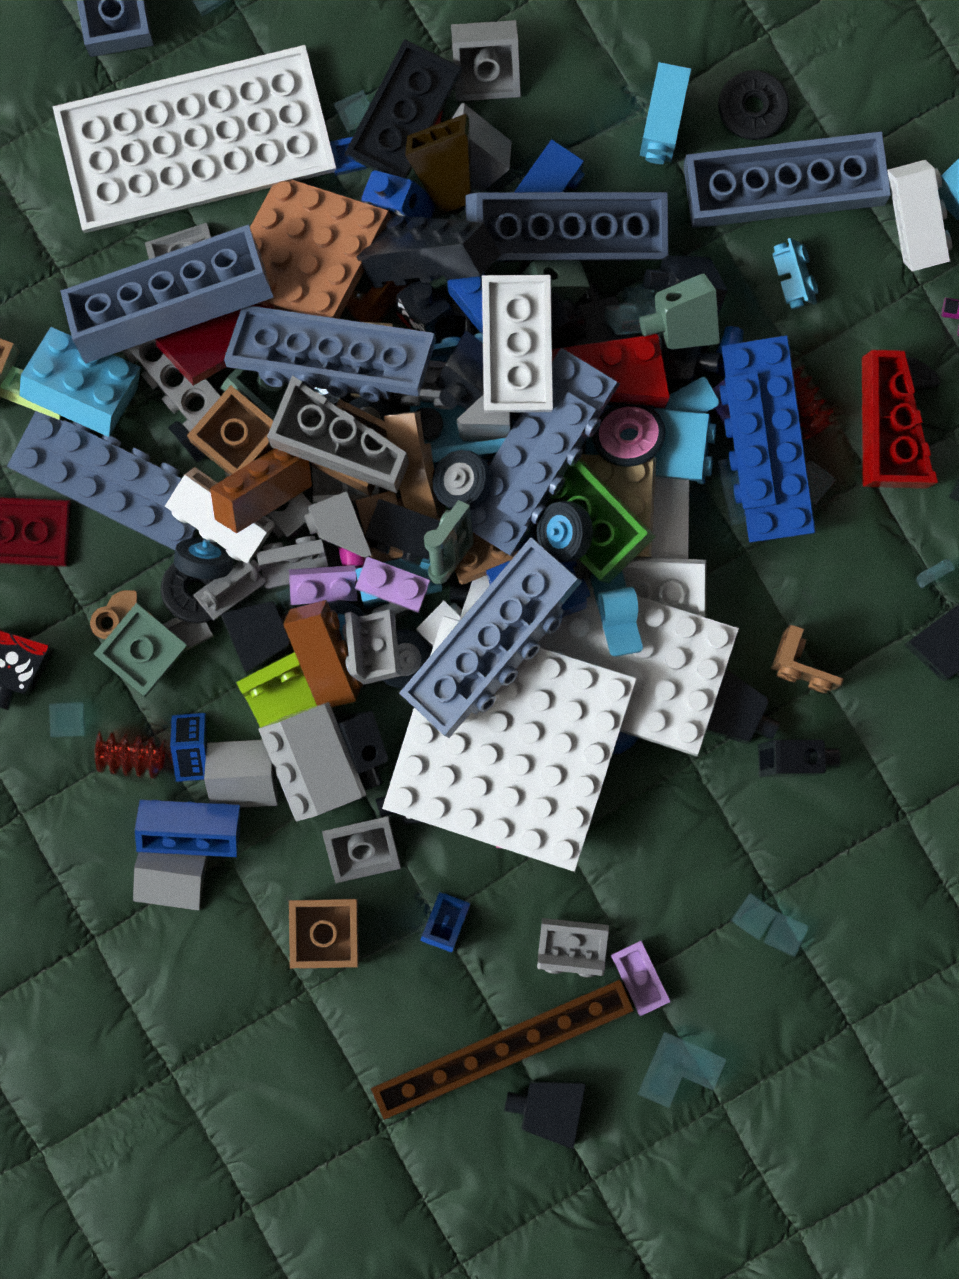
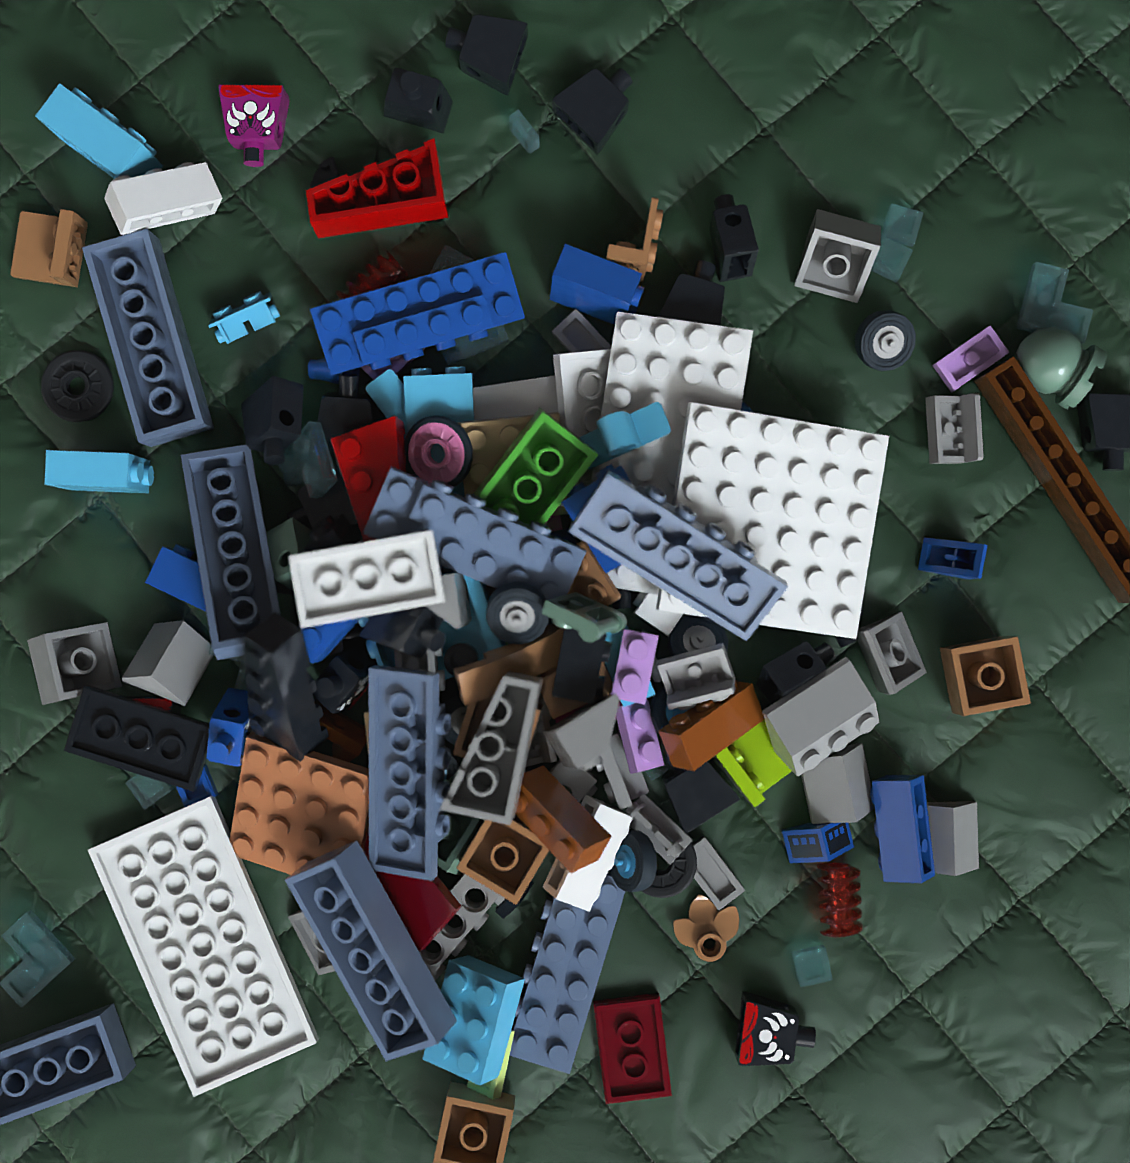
camera: 95 degrees left, 5 degrees up
sand green plate [94,603,189,697] -> none
dark brown slope [405,113,472,214] -> none
black wheel [537,501,593,562] -> none
sand green torso [639,273,720,349] -> none
none -> medium nougat bracket [10,209,88,288]
none -> blue brick [550,244,644,325]
none -> light grey tile [552,309,612,353]
none -> light grey slope [794,209,881,303]
none -> black wheel [855,310,916,371]
none -> sand green tile [1015,326,1107,410]

